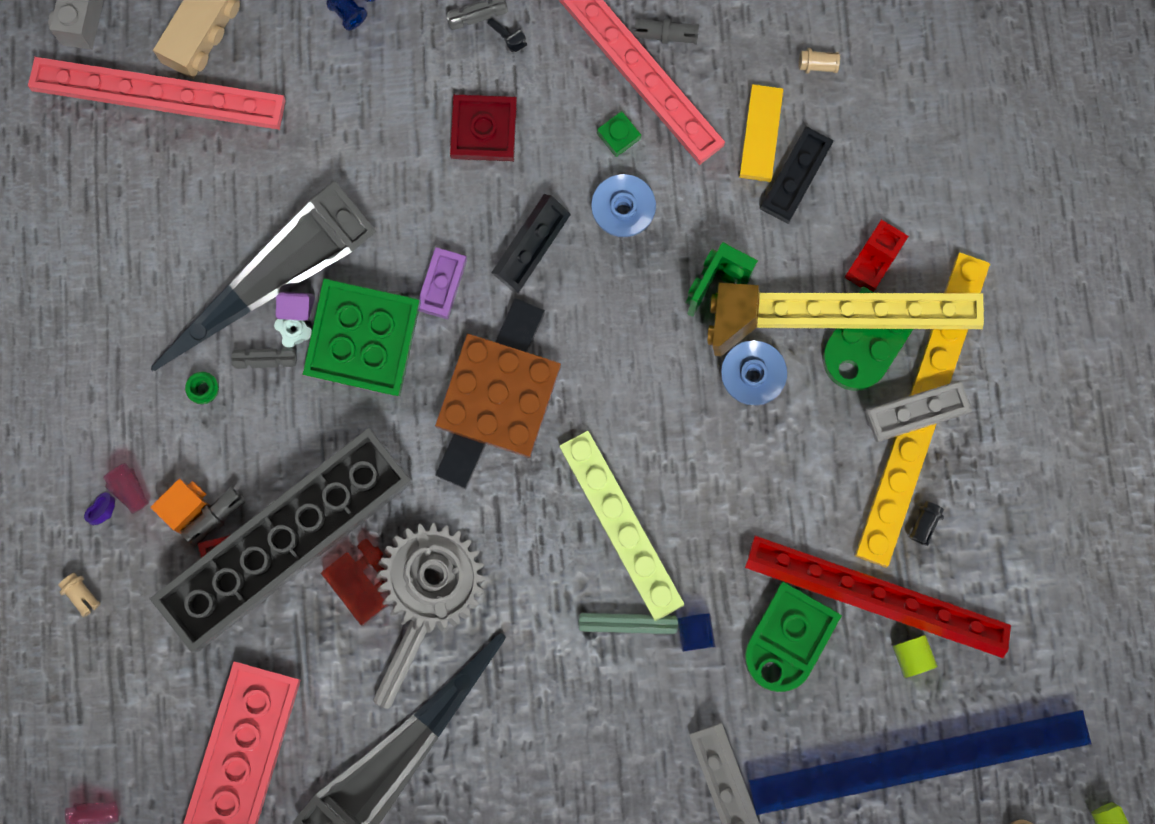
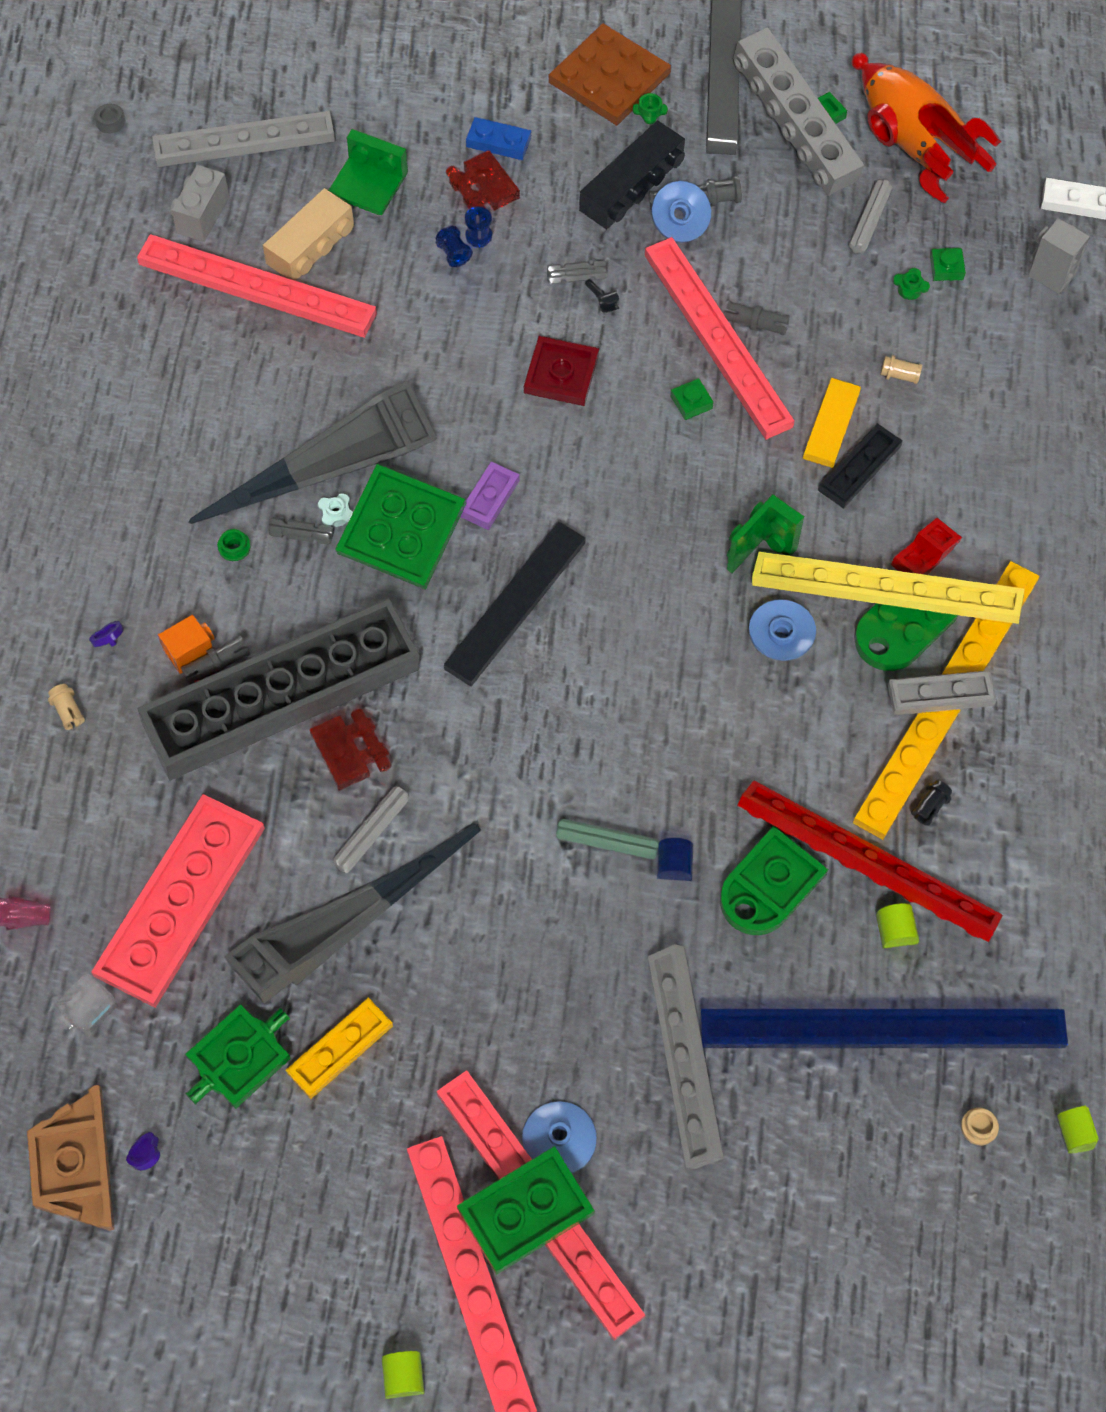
camera: 10 degrees right, 15 degrees down
clear pink cone [103,463,149,514] -> none
medium lavender slope [276,292,315,321] -> none
light grey gear [376,523,486,633] -> none
dark orange plate [435,333,561,458] -> none
black plate [491,194,571,293] -> none
yellowish green plate [559,431,684,622] -> none
medium blue dish [591,174,656,237] -> none
pearl gold slope [707,283,760,356] -> none

